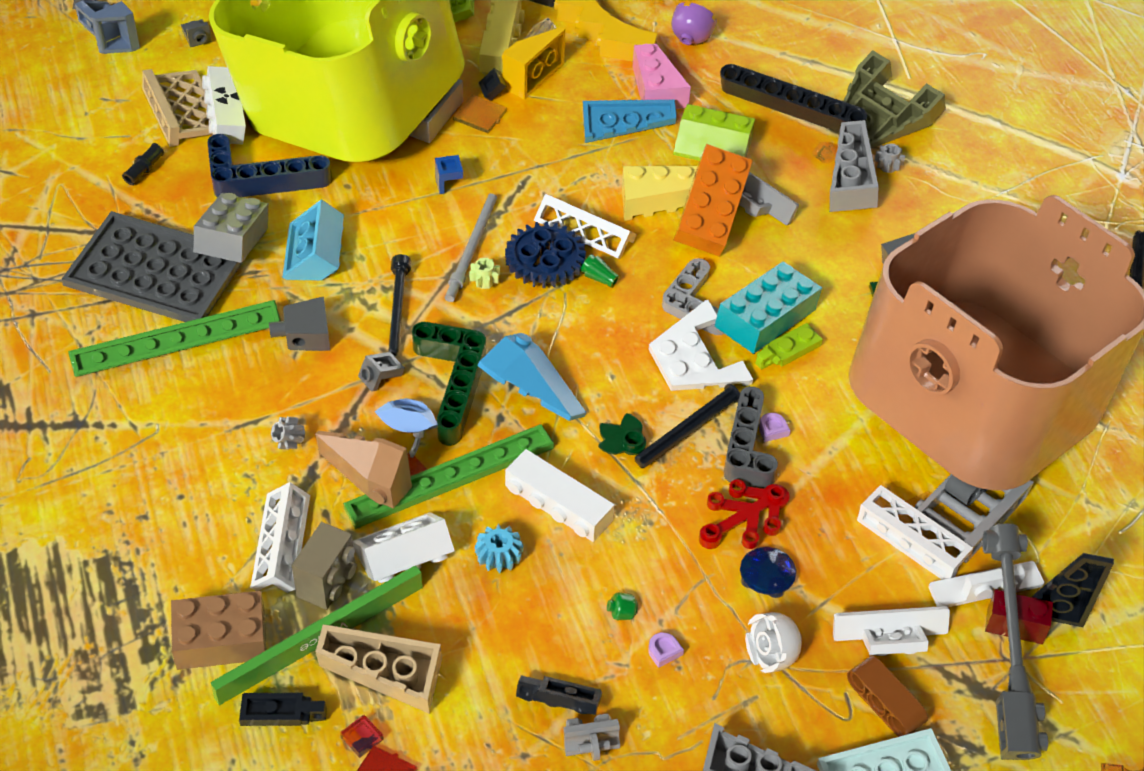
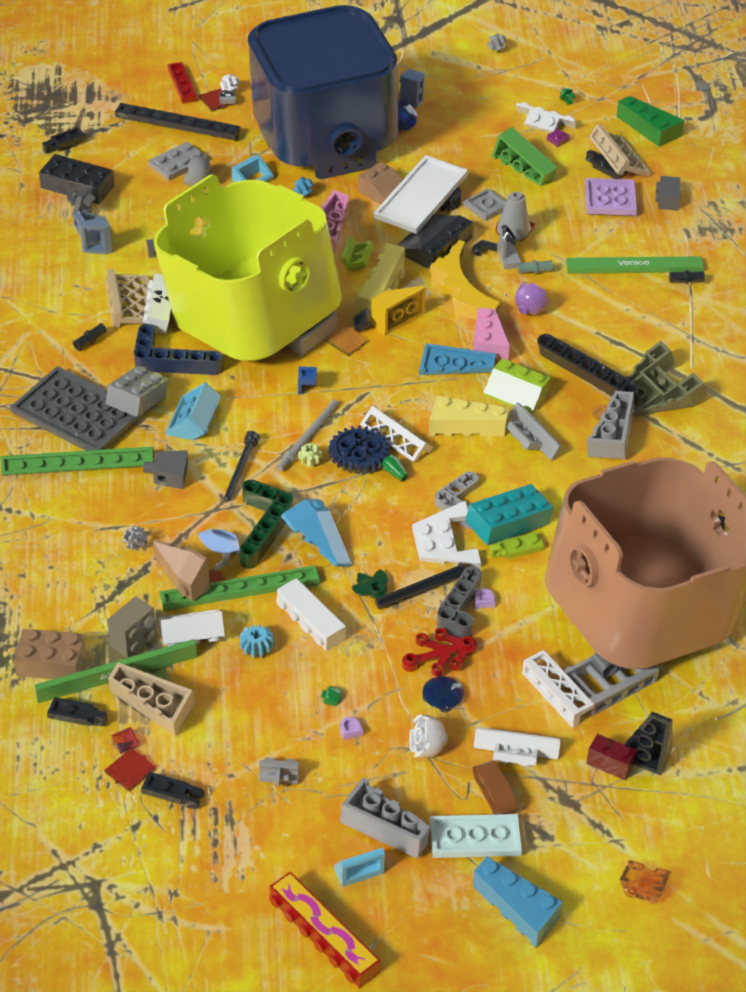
camera: 15 degrees right, 5 degrees down
white fence [250,482,310,593] -> none
dark grey bracket [358,352,405,391] -> none
black hinge [516,675,602,715] -> none
orange brick [673,144,753,256] -> none
light grey gear [874,144,905,173] -> none
white bracket [928,561,1044,607] -> none
dark grey bar [982,524,1048,760] -> none

